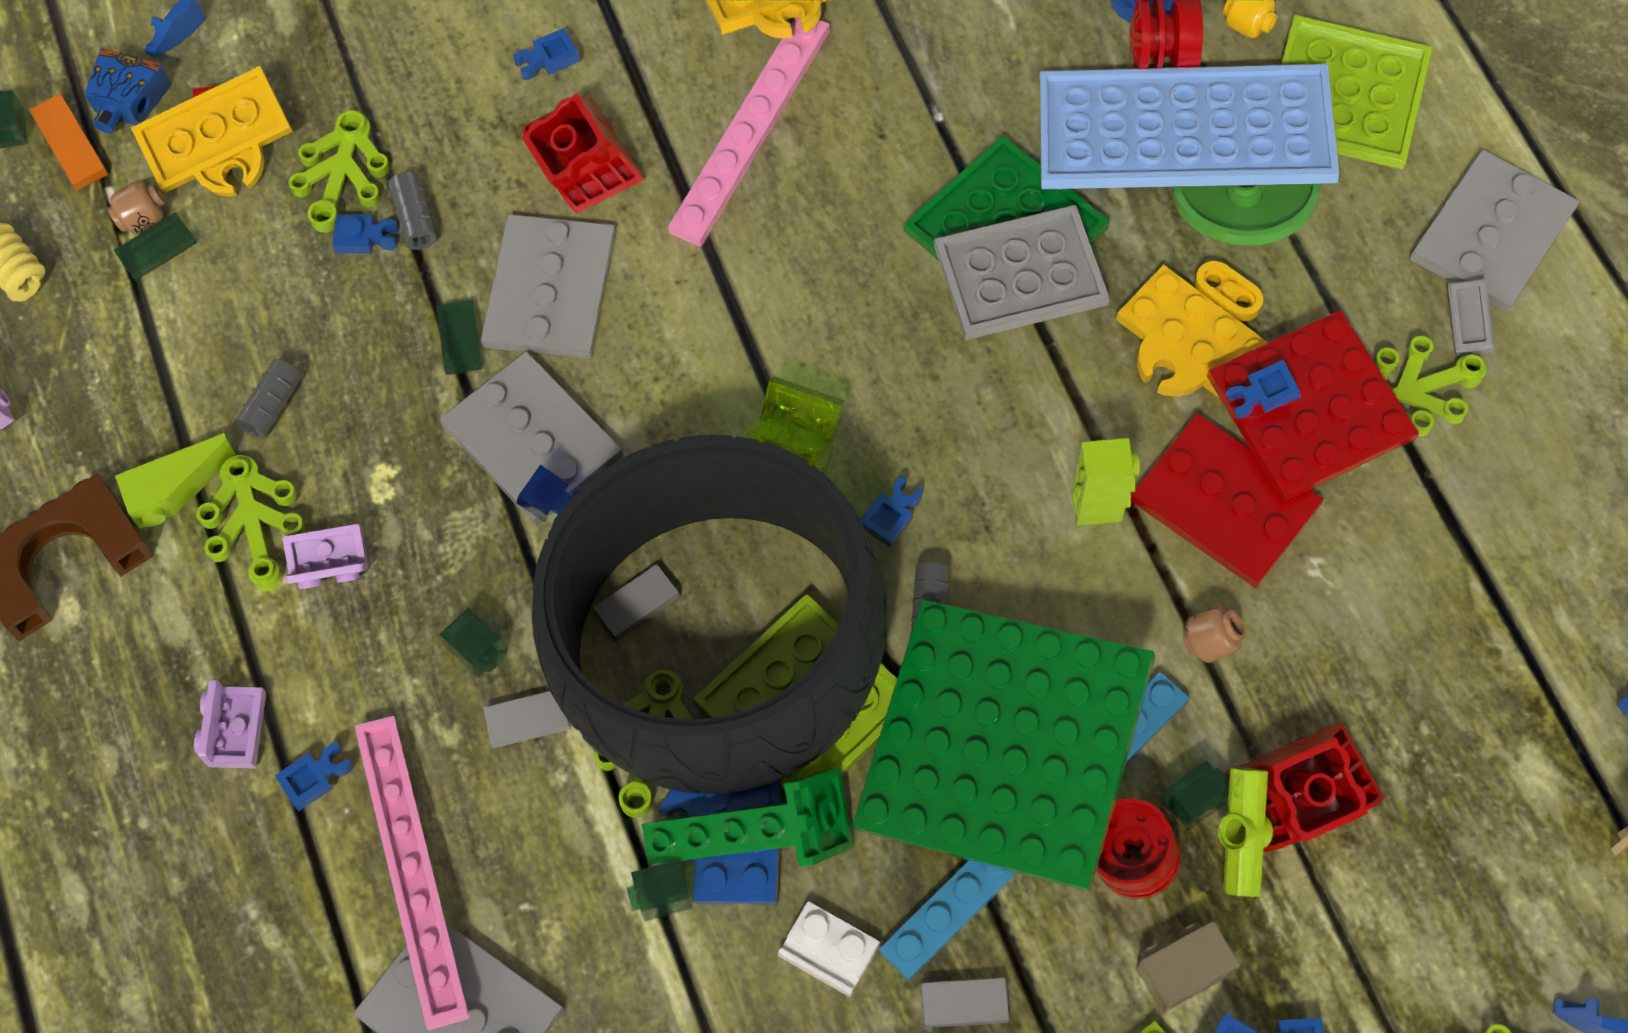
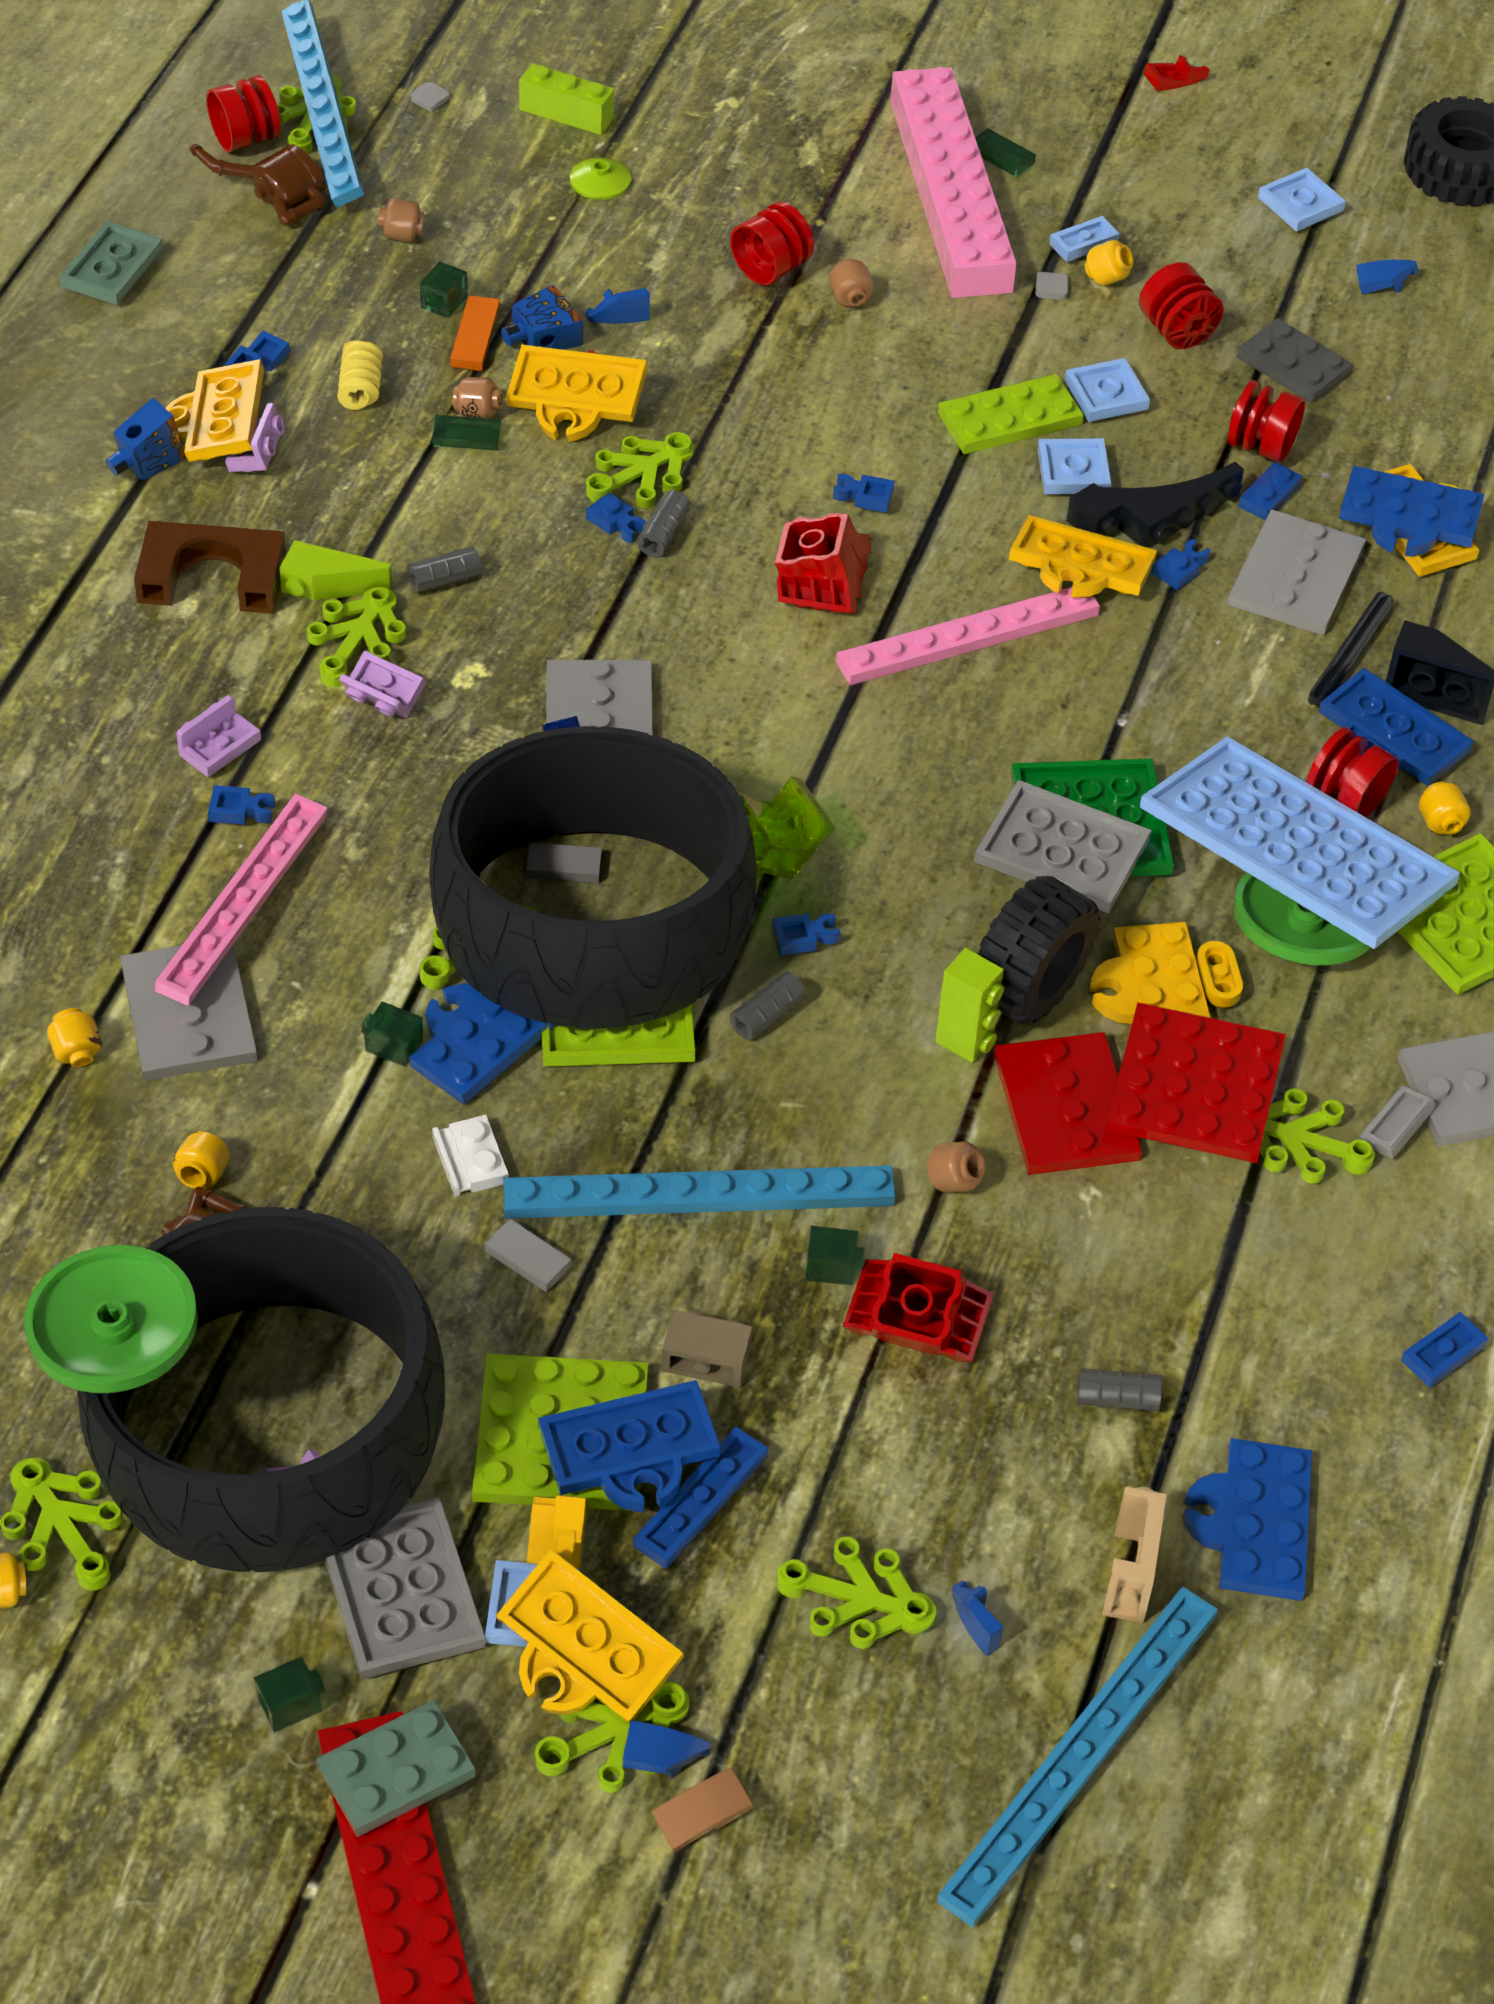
camera: 35 degrees right, 15 degrees down
clear green tile [436,300,483,375] -> none
clear green brick [439,608,506,678] -> none
light grey plate [481,214,616,359] -> none
light grey tile [483,691,570,748] -> none
green bracket [642,767,854,867] -> none
green plate [852,600,1156,892] -> none
red wheel [1096,798,1181,900] -> none
lime piece [1218,767,1273,897] -> none
blue plate [1226,360,1301,419] -> none
none -> black tyre [977,876,1101,1024]
none -> dark grey axle [1077,1368,1162,1411]

